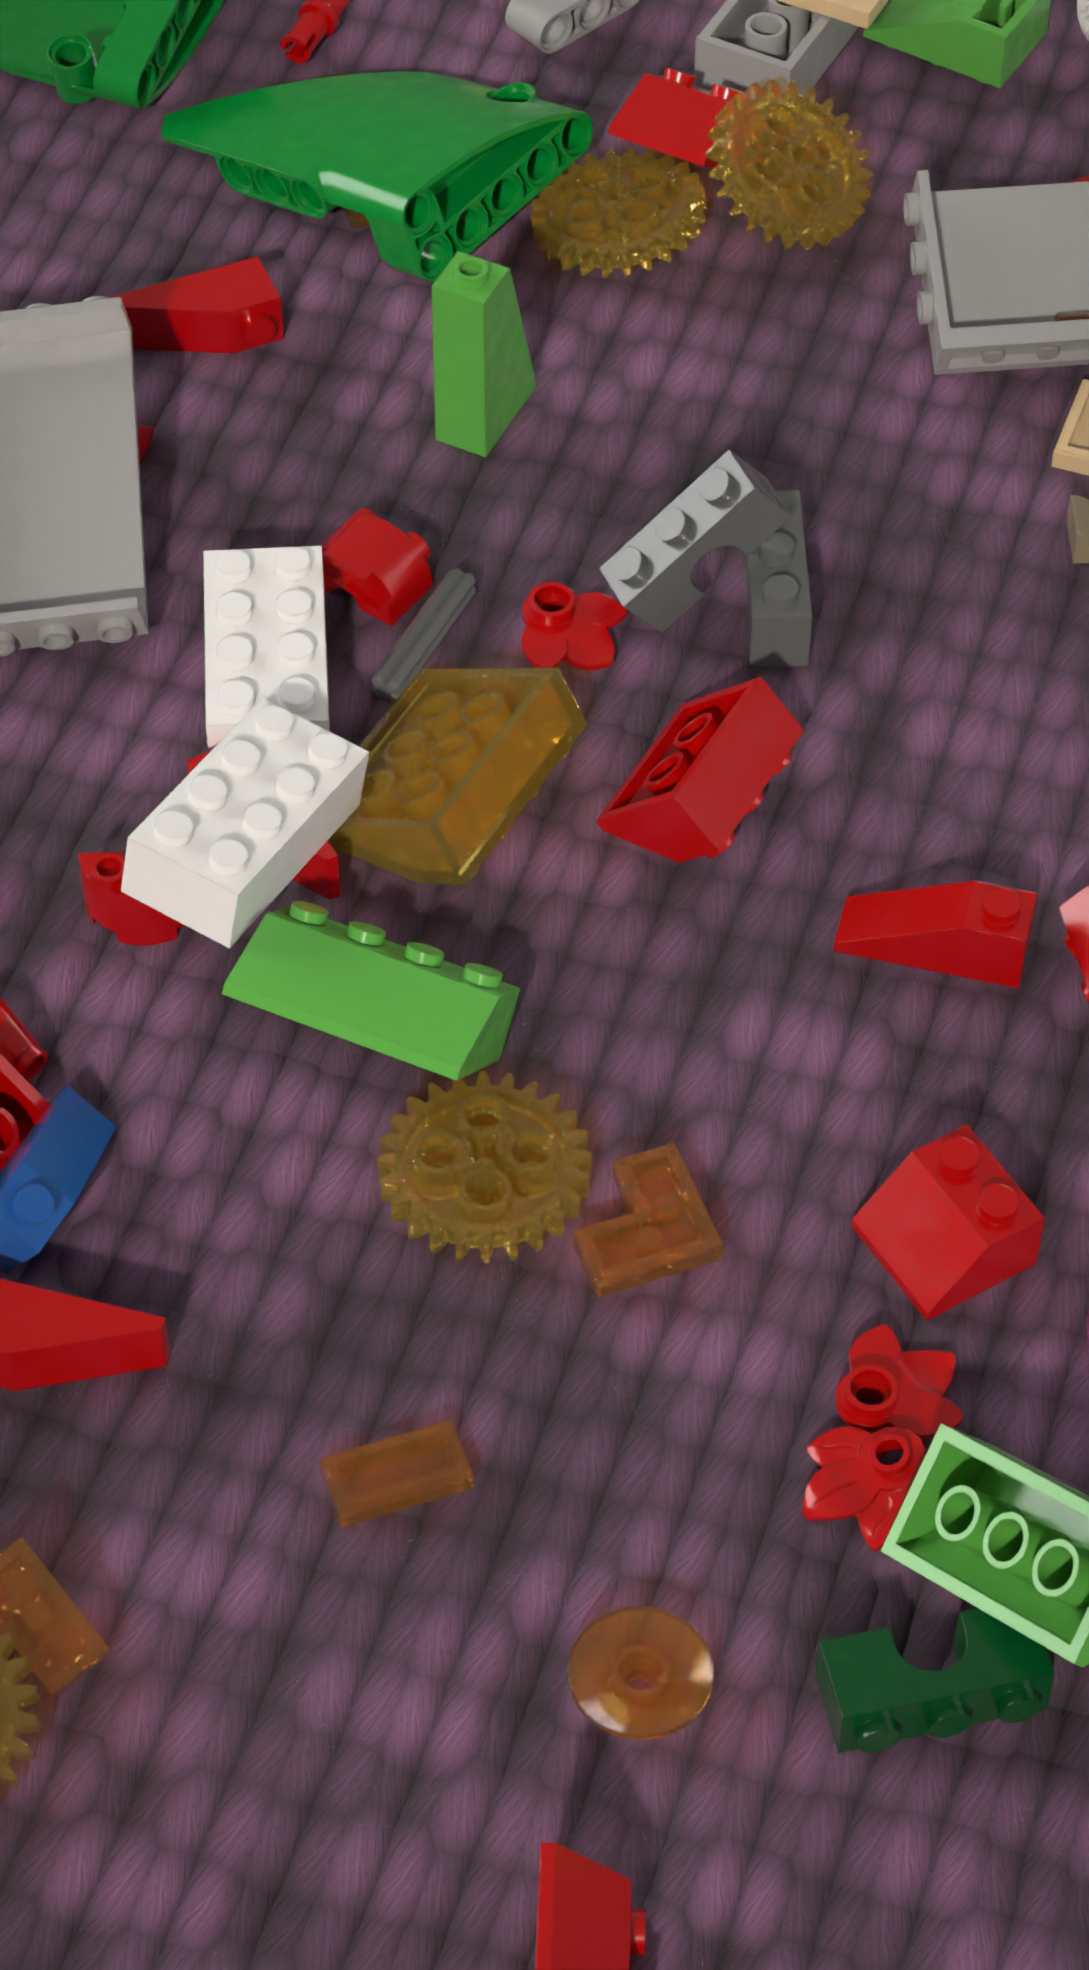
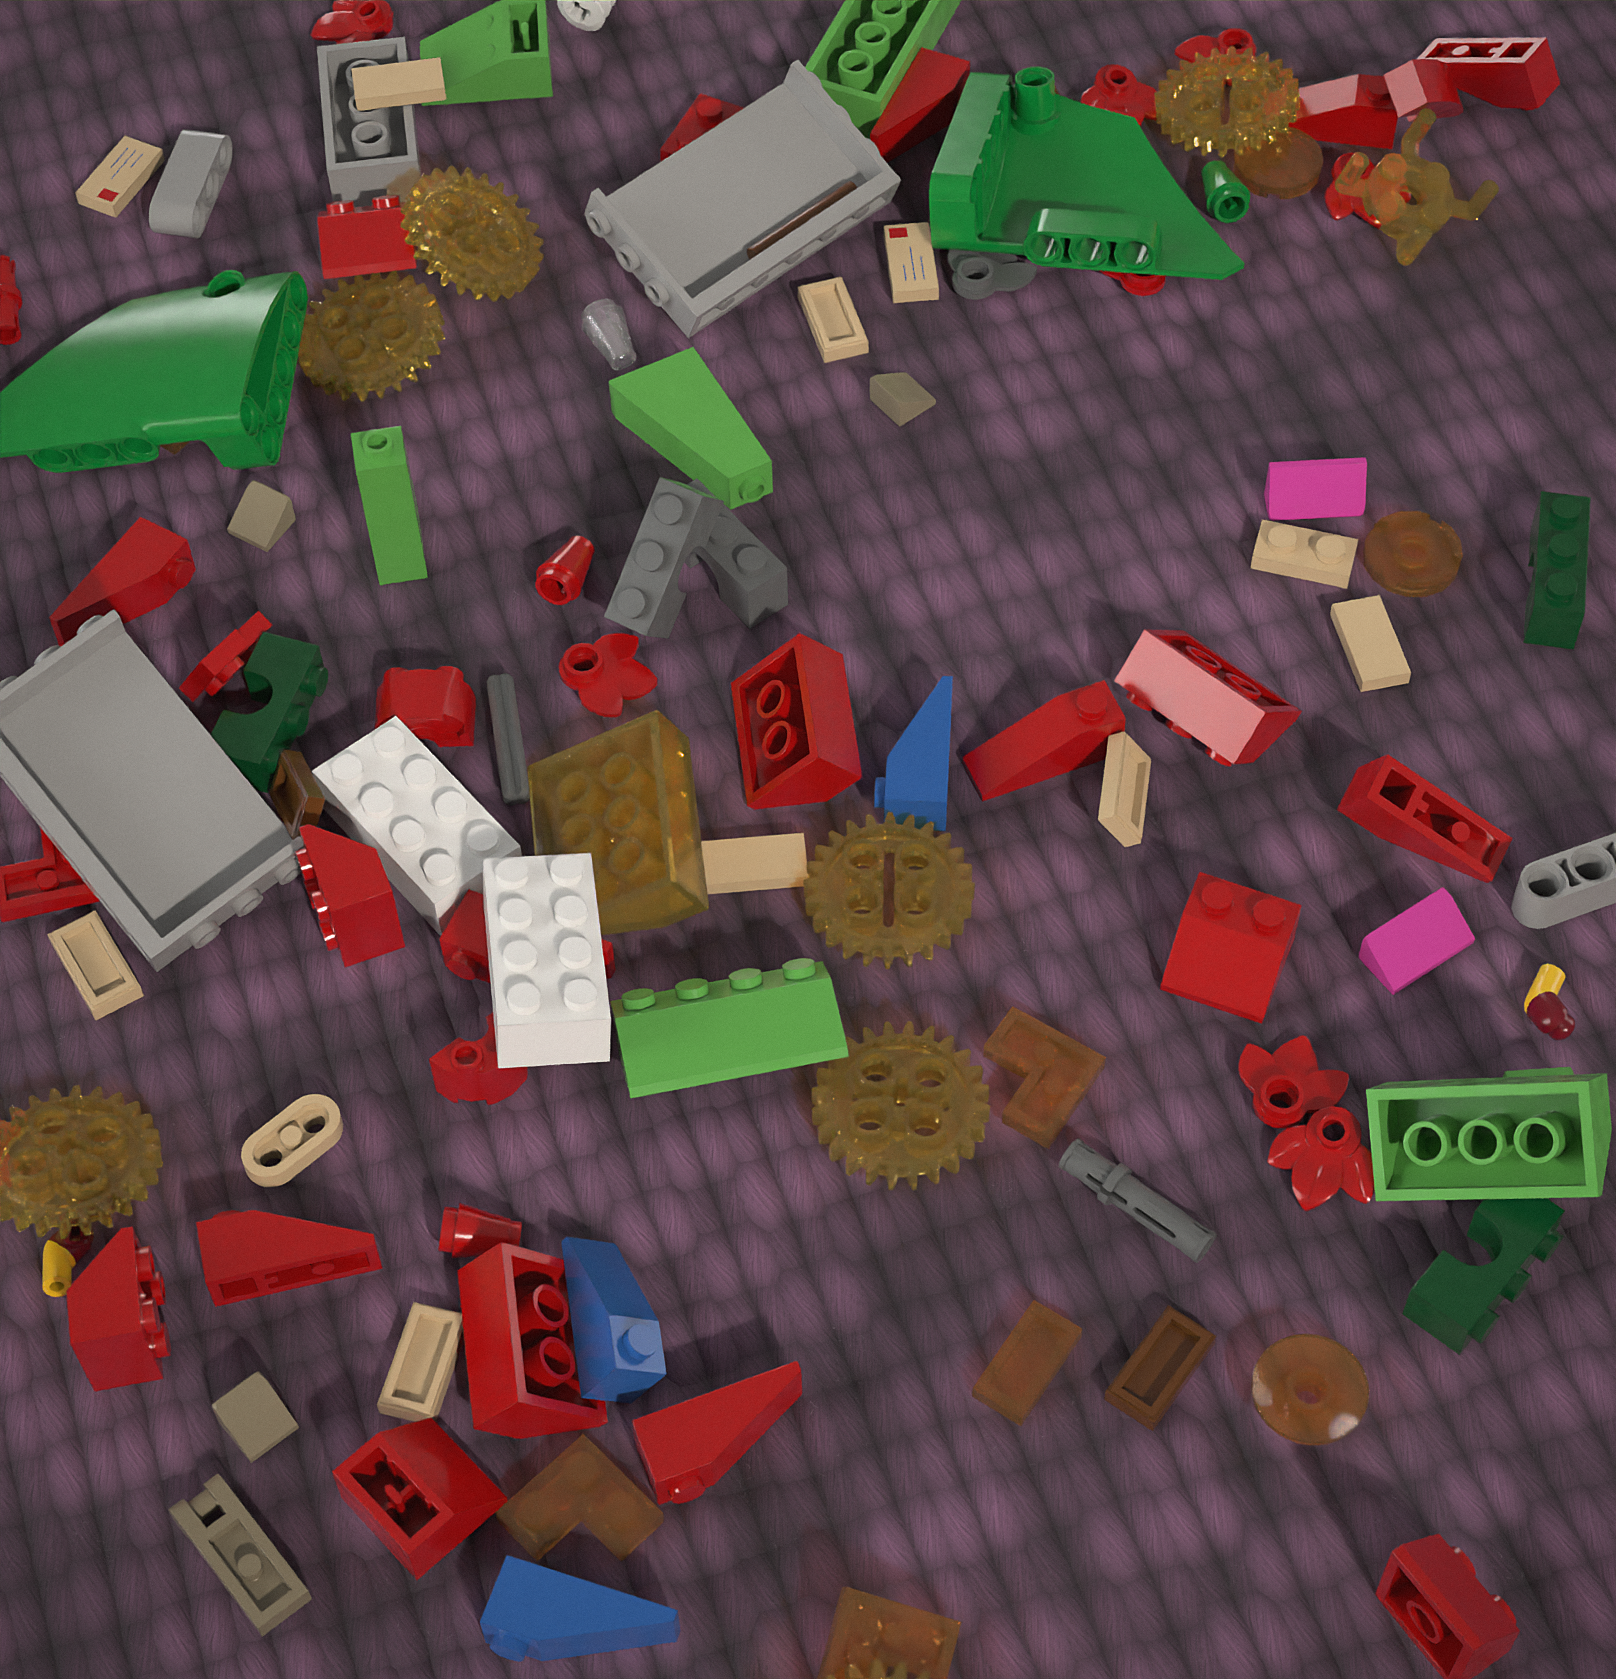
camera: 35 degrees left, 5 degrees up
none -> red plate [179,610,272,702]
none -> dark green arch [211,632,328,793]
none -> dark tan slope [227,480,296,552]
none -> reddish brown tile [269,750,325,840]
none -> red slope [295,824,405,967]
none -> red cone [535,536,595,605]
none -> clear cone [581,299,637,370]
none -> bright green slope [609,347,773,510]
none -> tan tile [700,833,809,895]
none -> clear yellow gear [803,812,975,969]
none -> blue slope [874,676,953,831]
none -> dark grey pin [1058,1138,1217,1263]
none -> tan tile [1098,731,1151,847]
none -> reddish brown tile [1104,1305,1217,1431]

